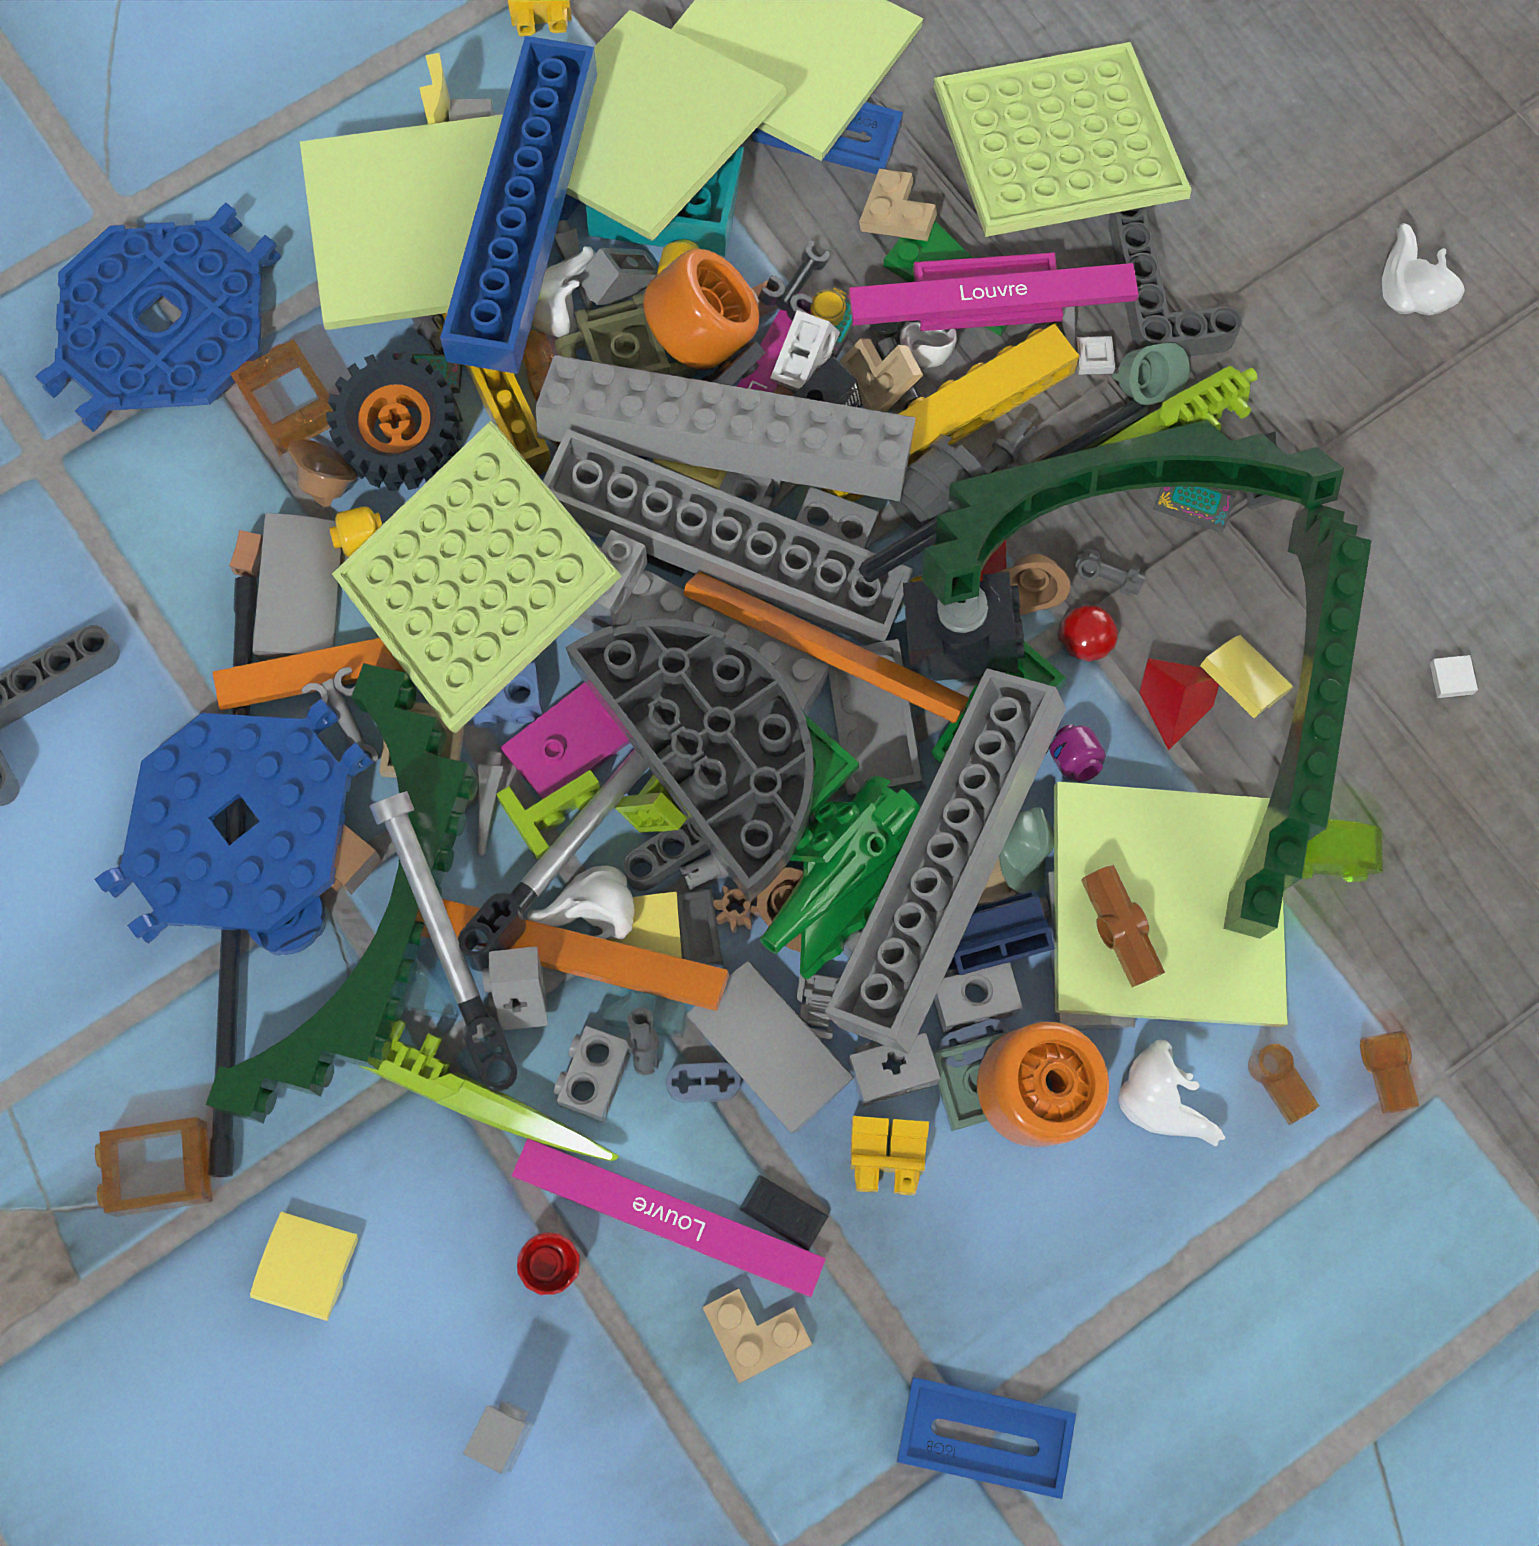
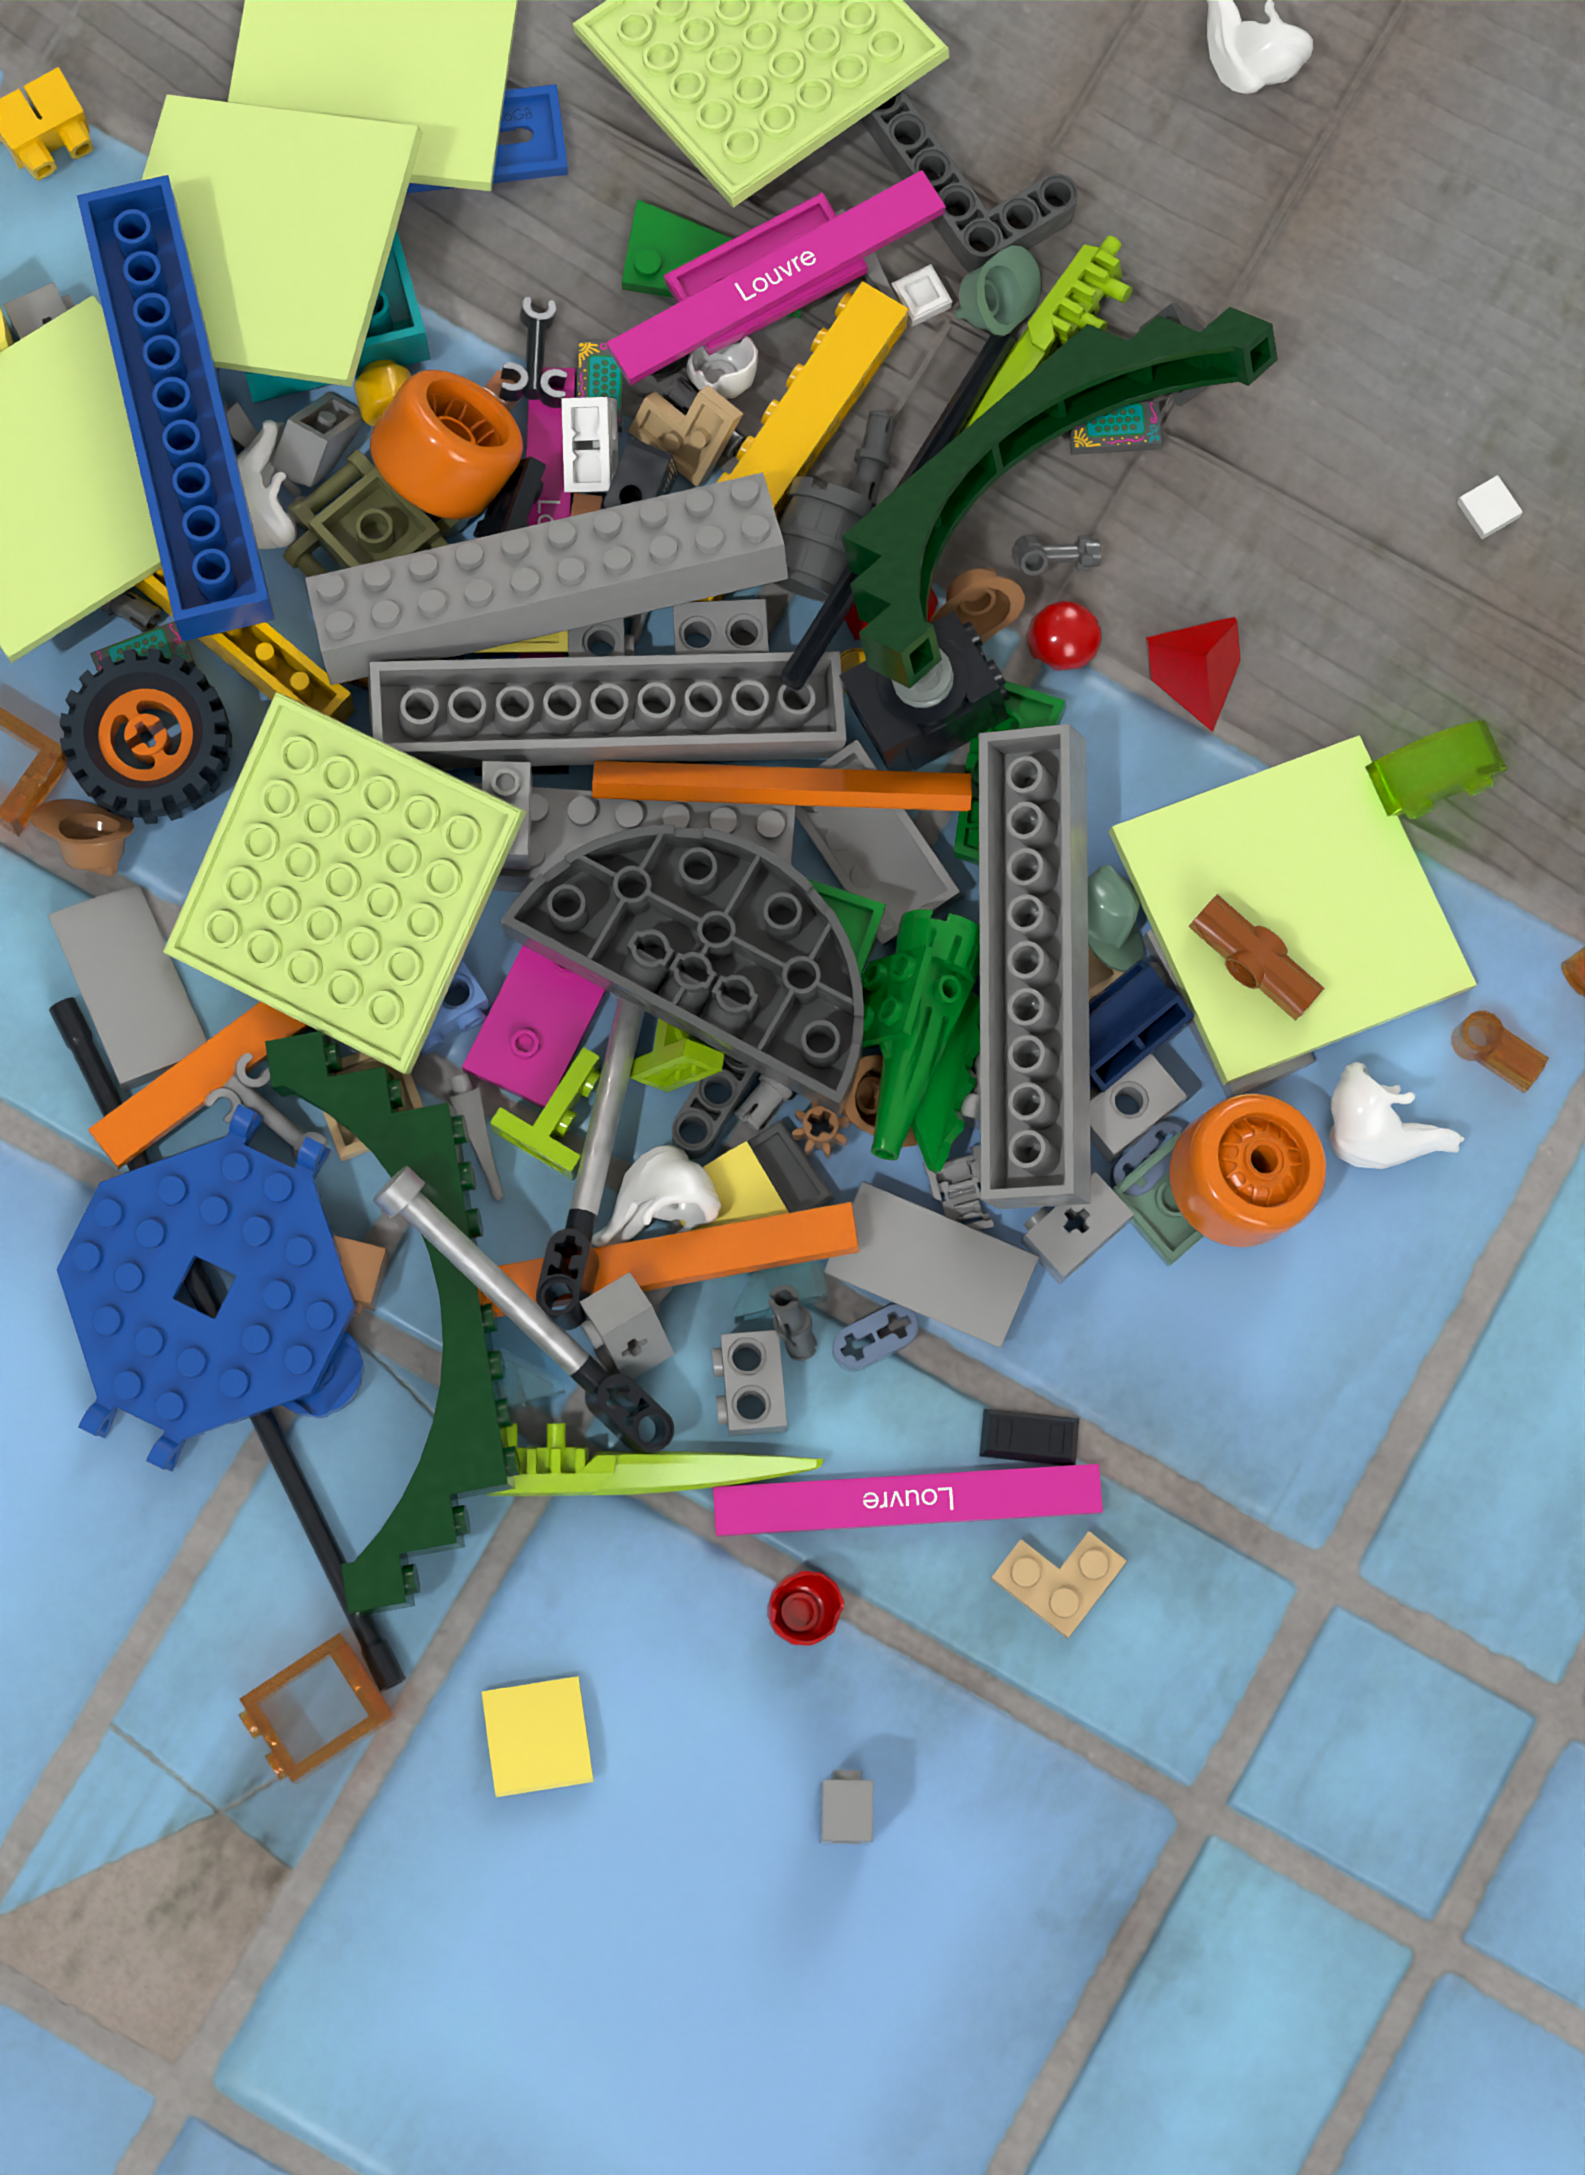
camera: 30 degrees left, 5 degrees up
nougat piece [229,530,263,579] -> none
yellow head [329,506,383,557] -> none
clear orange piece [522,330,554,402] -> none
yellow piece [810,290,846,326] -> none
yellow hips [850,1116,929,1196] -> none
tan plate [859,169,937,241] -> none
blue piece [896,1377,1076,1499] -> none
magenta head [1049,725,1106,782] -> none
light yellow slope [1200,635,1293,718] -> none
dark green arch [1223,505,1372,939] -> none

